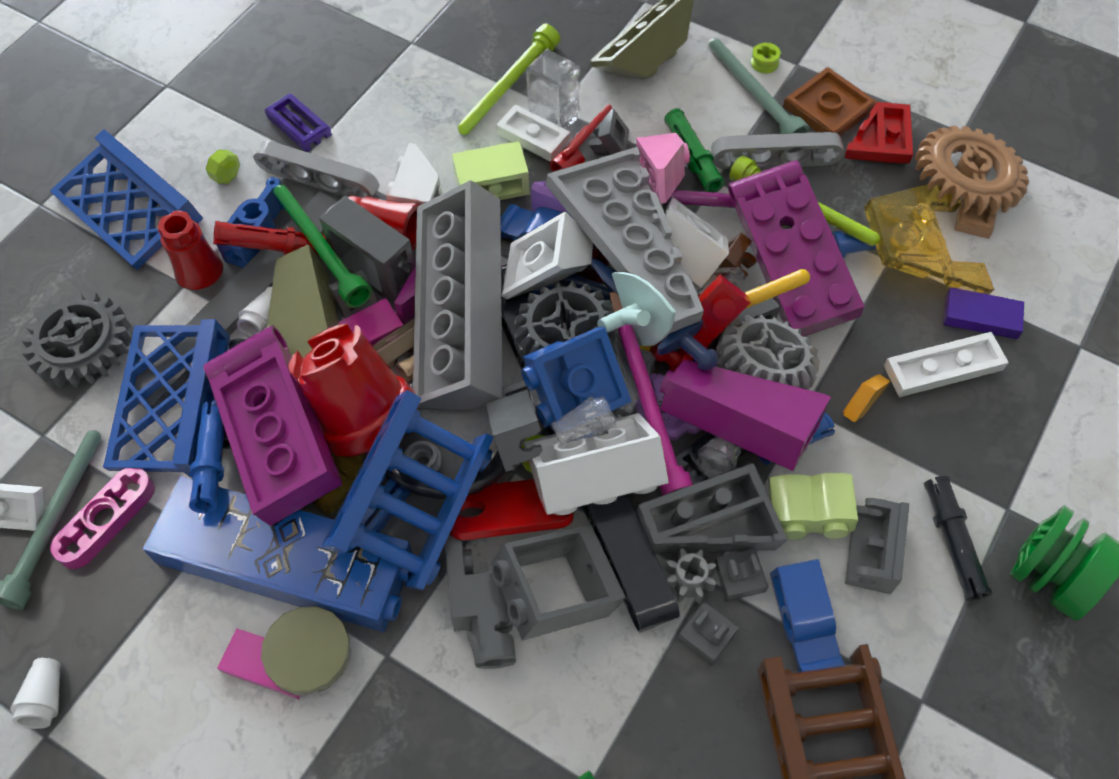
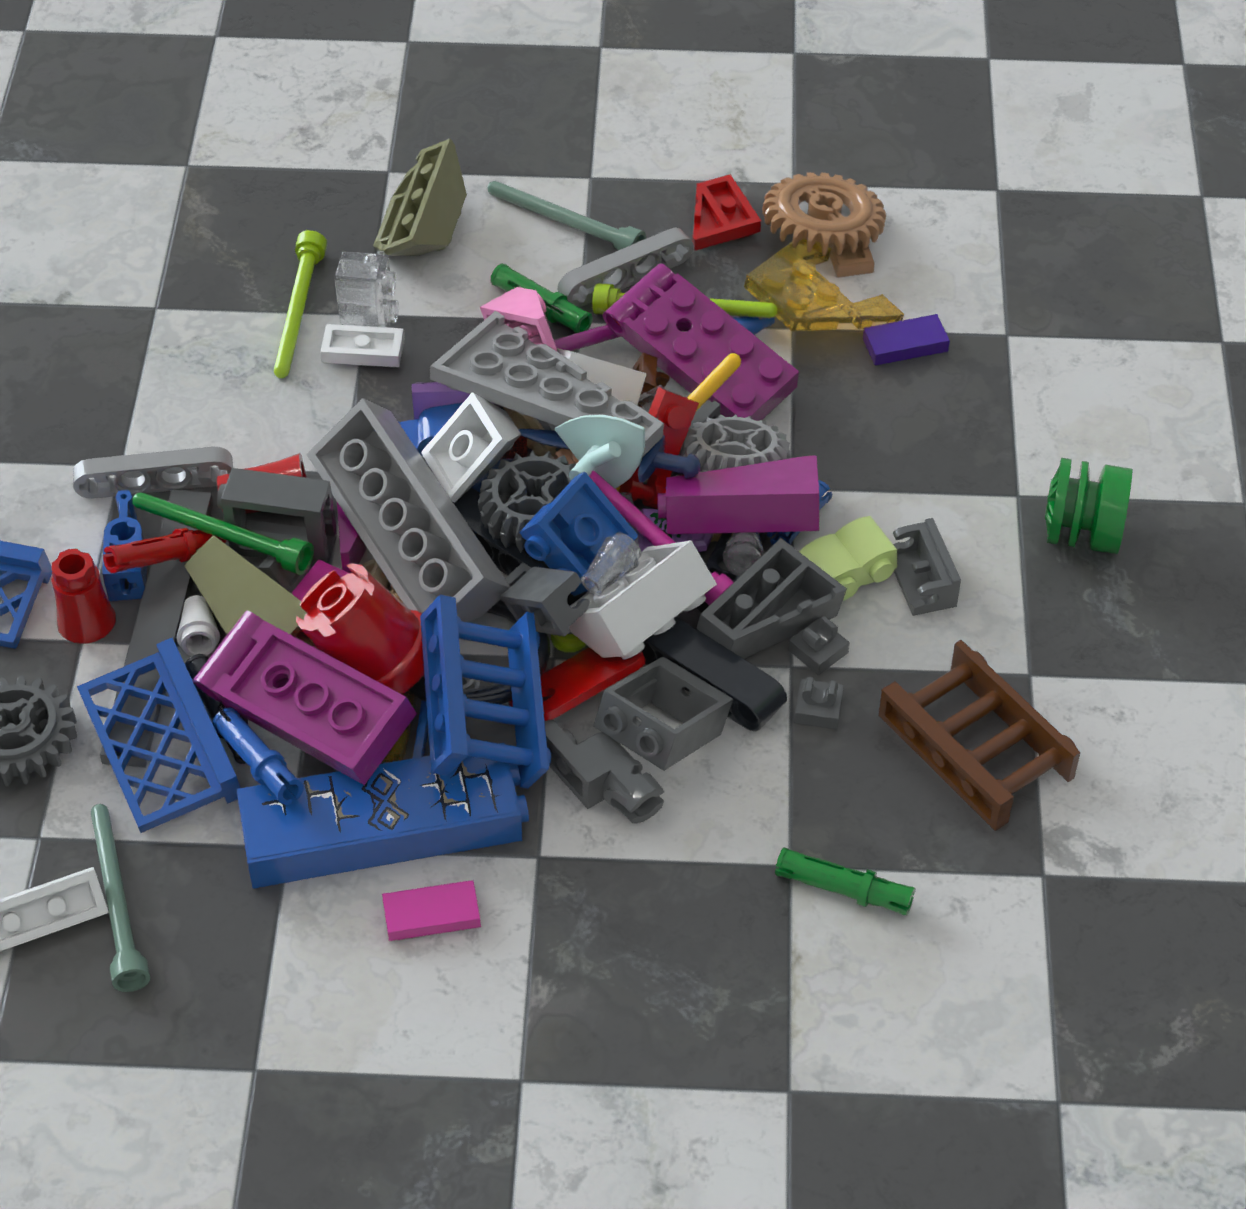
camera: 30 degrees left, 10 degrees down
white cone [10,658,61,729] -> none
dark pink beam [50,468,155,569] -> none
lime tile [205,149,241,184] -> none
olive tile [261,606,351,695] -> none
dark purple tile [264,93,332,152] -> none
white slope [386,143,442,204] -> none
yellowish green brick [452,141,530,200] -> none
red plant [549,104,612,172] -> none
dark grey tile [589,108,629,154] -> none
light grey gear [665,549,716,603] -> none
lime bush [751,43,781,74] -> none
blue piece [769,559,845,672] -> none
dark orange tile [783,67,877,136] -> none
light orange tile [843,374,891,423] -> none
white plate [884,332,1009,397] -> none
black pin [923,476,992,601] -> none

